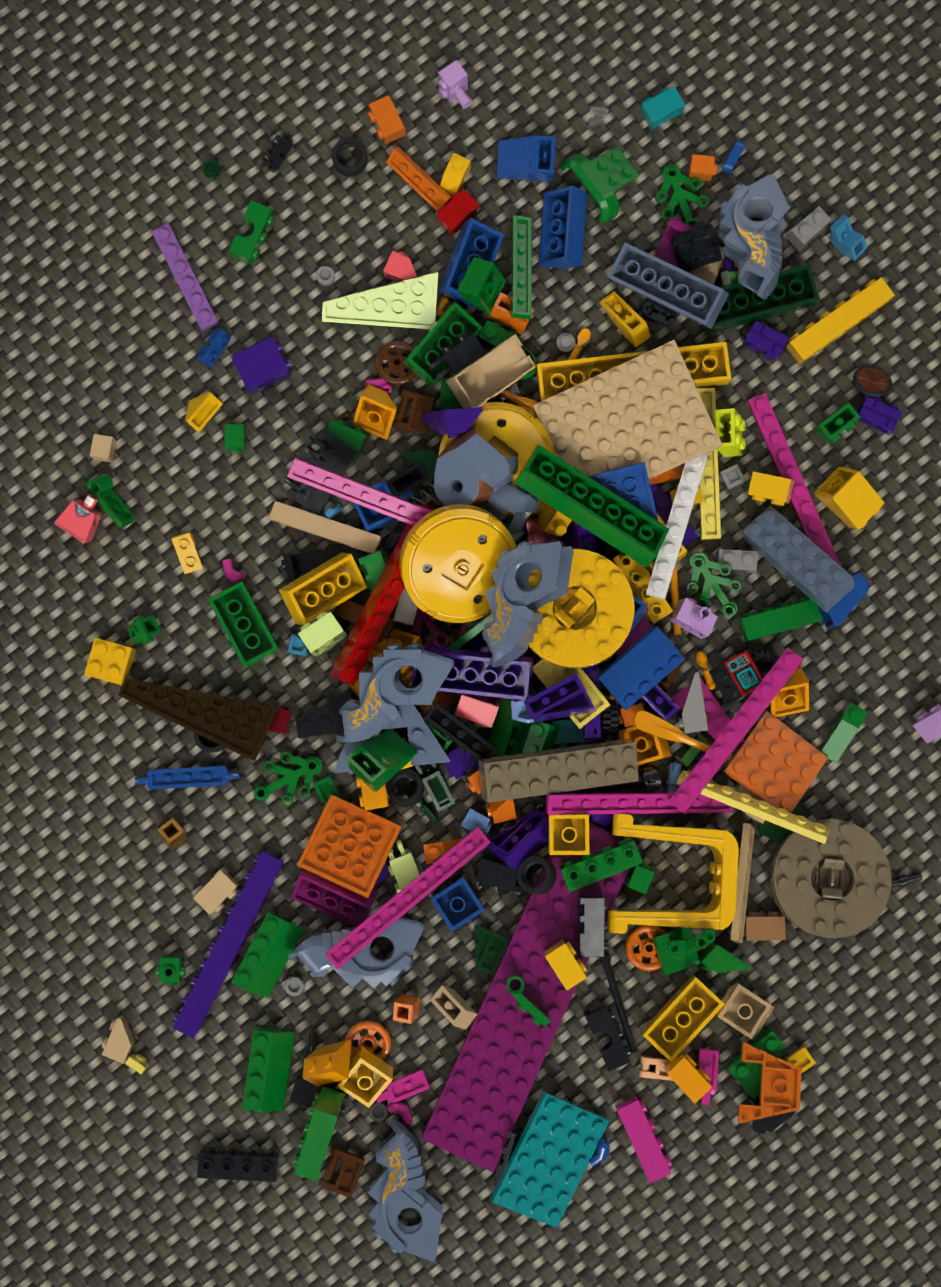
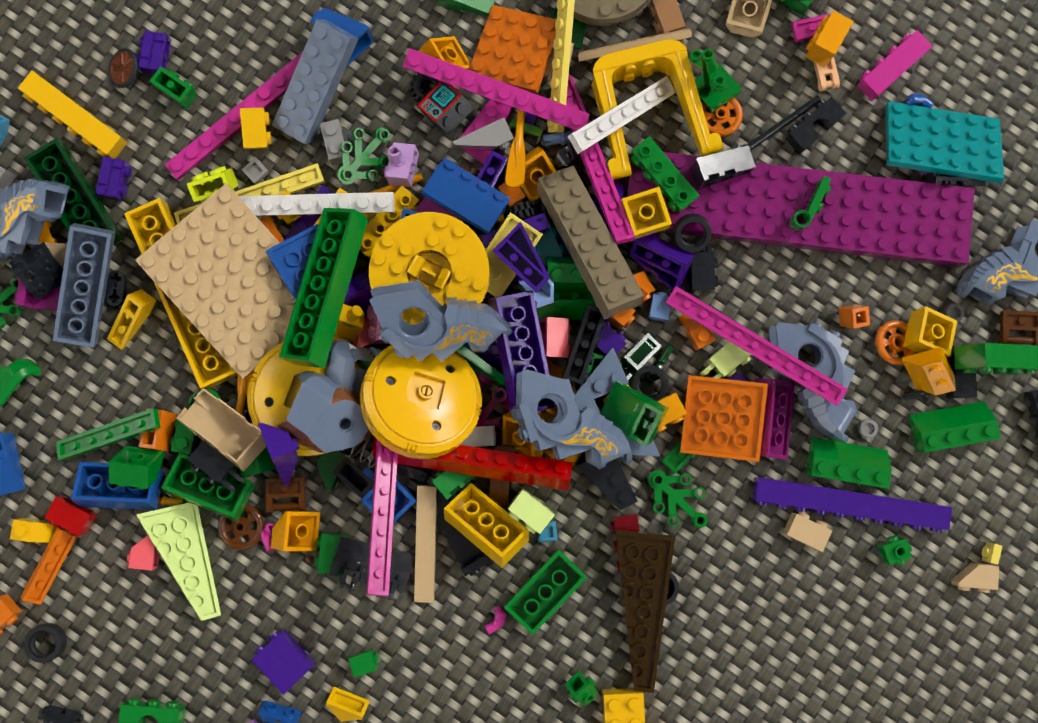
camera: 110 degrees left, 0 degrees up
blue plate [135,766,240,790] -> none
pearl gold brick [157,818,188,851] -> none
yellow plate [172,532,203,574] -> none
light grey tile [316,266,335,286] -> none
dark azure tile [324,503,344,520] -> none
dark pink hinge [376,1069,430,1103] -> none
dark pink arm [387,1101,413,1125] -> none
tan brick [430,985,478,1029] -> none
blue brick [431,876,485,932] -> none
dark green wing [475,924,510,976] -> none
blue slope [539,186,587,269] -> none
yellow brick [543,939,587,991] -> none
light grey plate [556,333,575,352] -> none
light orange piece [567,328,591,360] -> none
green brick [624,863,655,895] -> none
yellow brick [640,974,725,1063] -> none
light orange piece [696,651,716,690] -> none
green slope [699,942,750,973] -> none
piece [721,257,738,286] -> none
green brick [739,597,822,642] -> none
yellow slope [814,466,884,530] -> none
none -> white plate [568,76,676,154]

